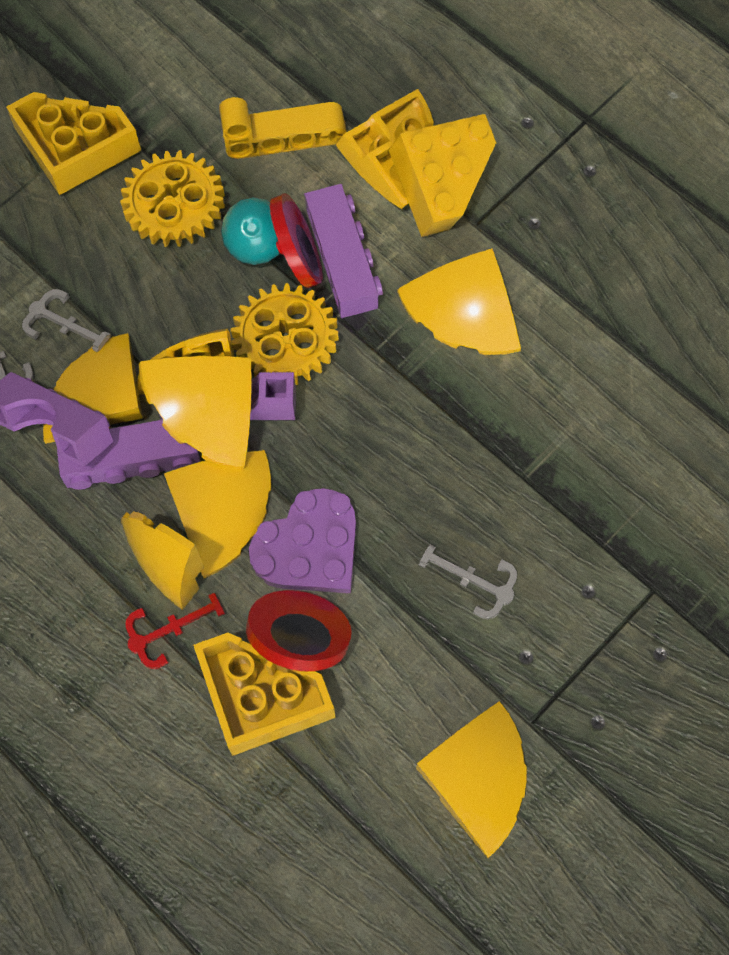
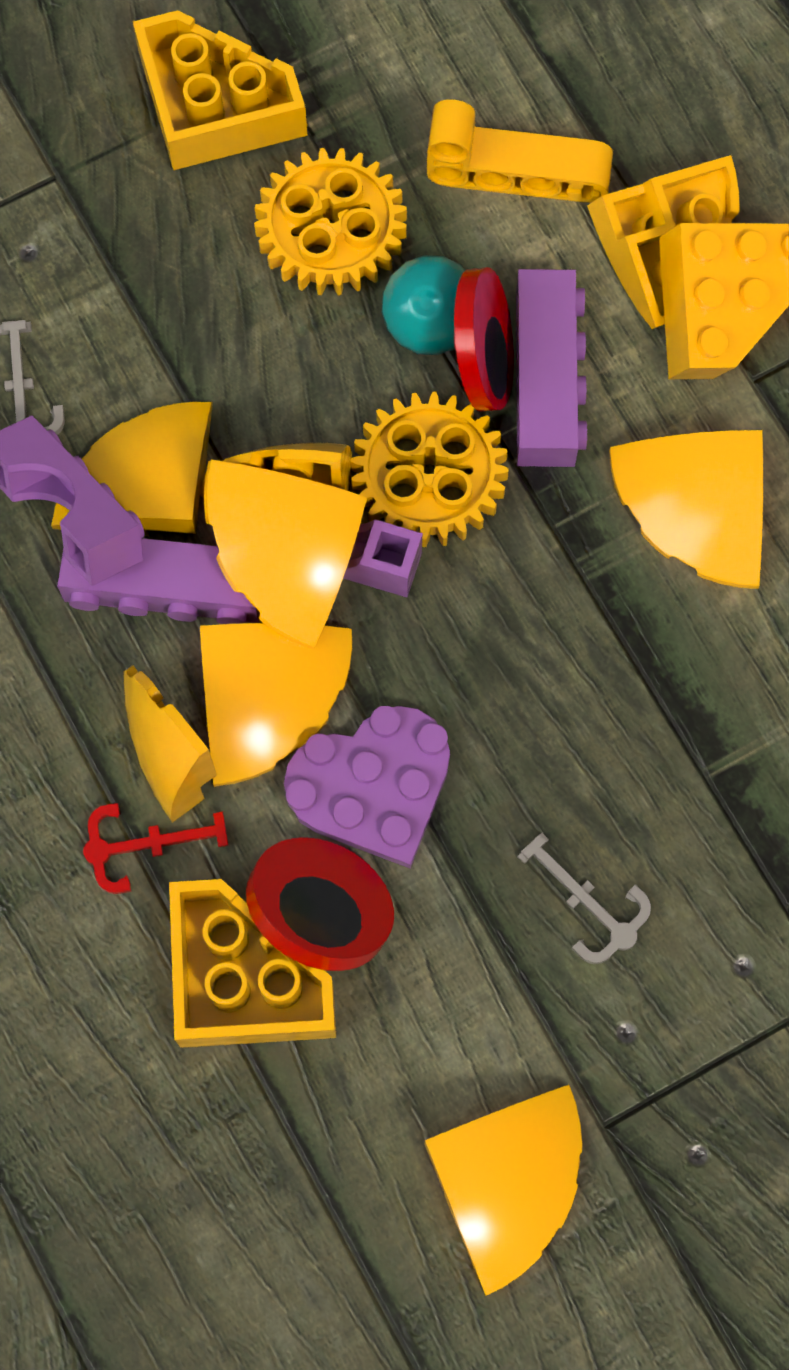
camera: 15 degrees right, 5 degrees up
light grey piece [22,289,111,352] -> none

